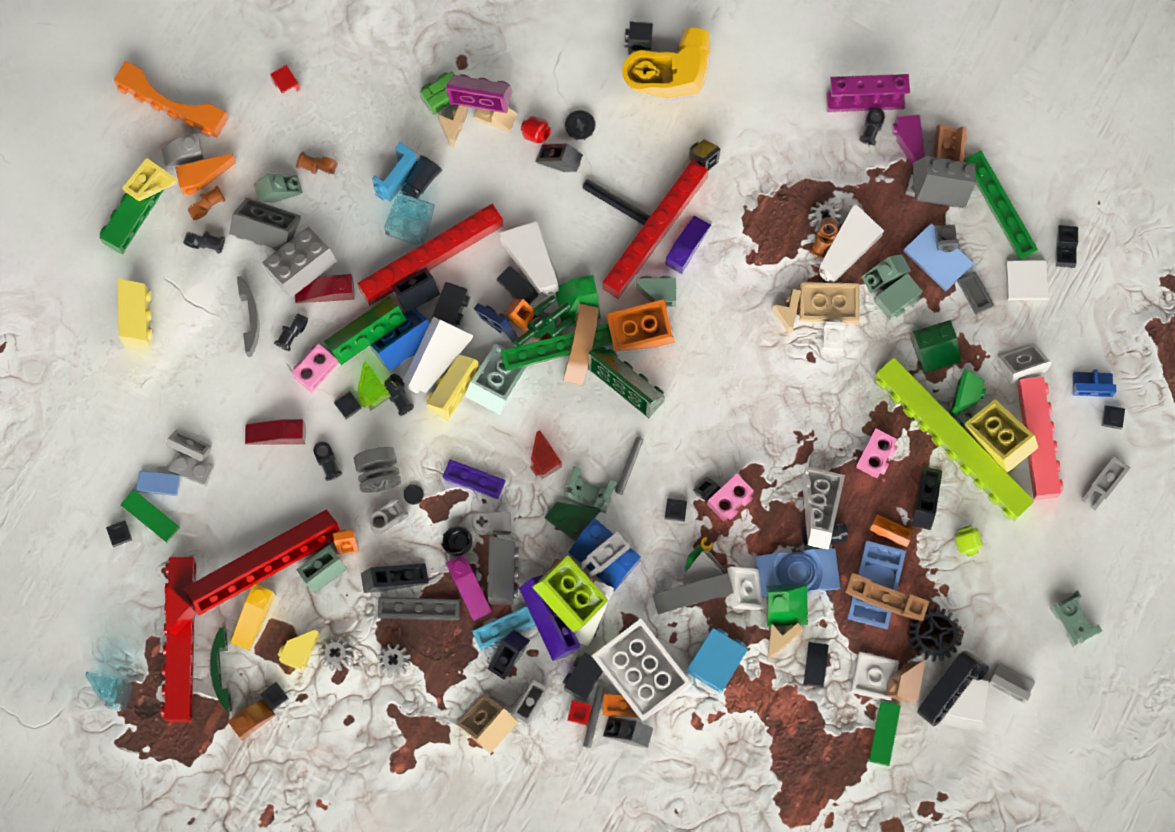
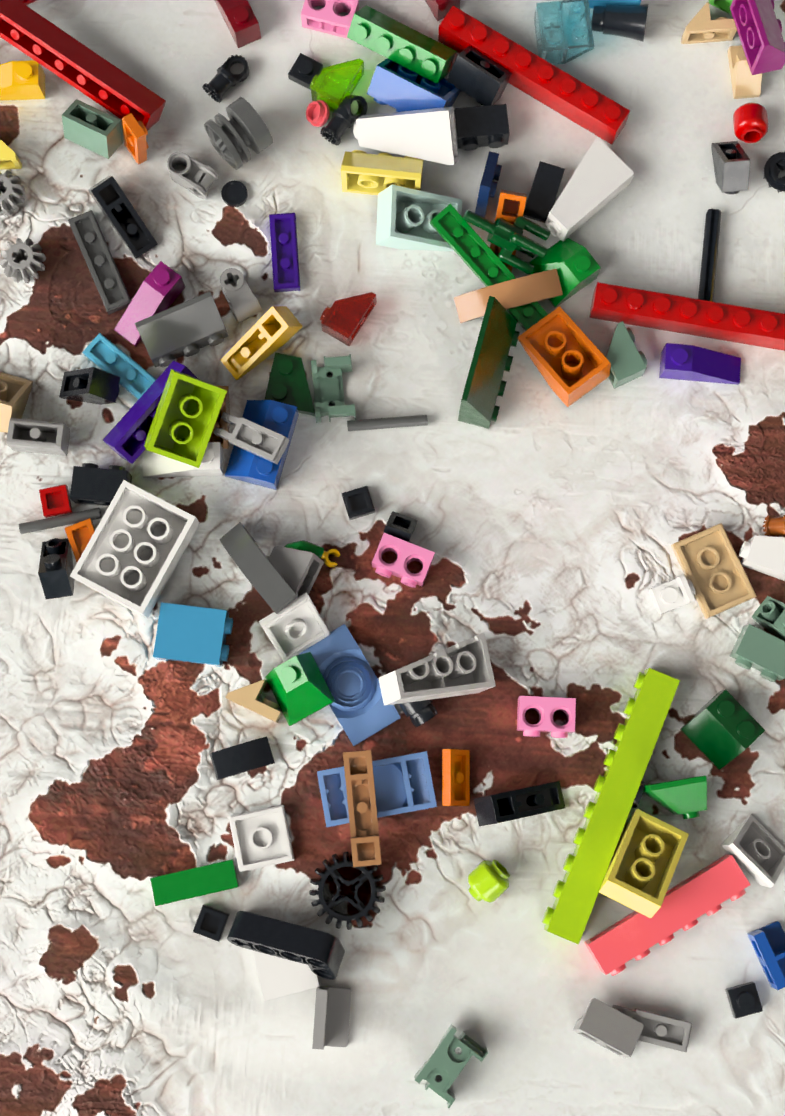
camera: 65 degrees right, 5 degrees up
black hair [441,526,473,557] -> none
tan slope [772,289,801,333] -> none
slope [886,661,925,703] -> none
none -> black tile [193,904,230,942]
none -> yellow slope [220,306,303,380]
none -> coral plate [306,100,330,127]
none -> light grey panel [573,998,644,1058]

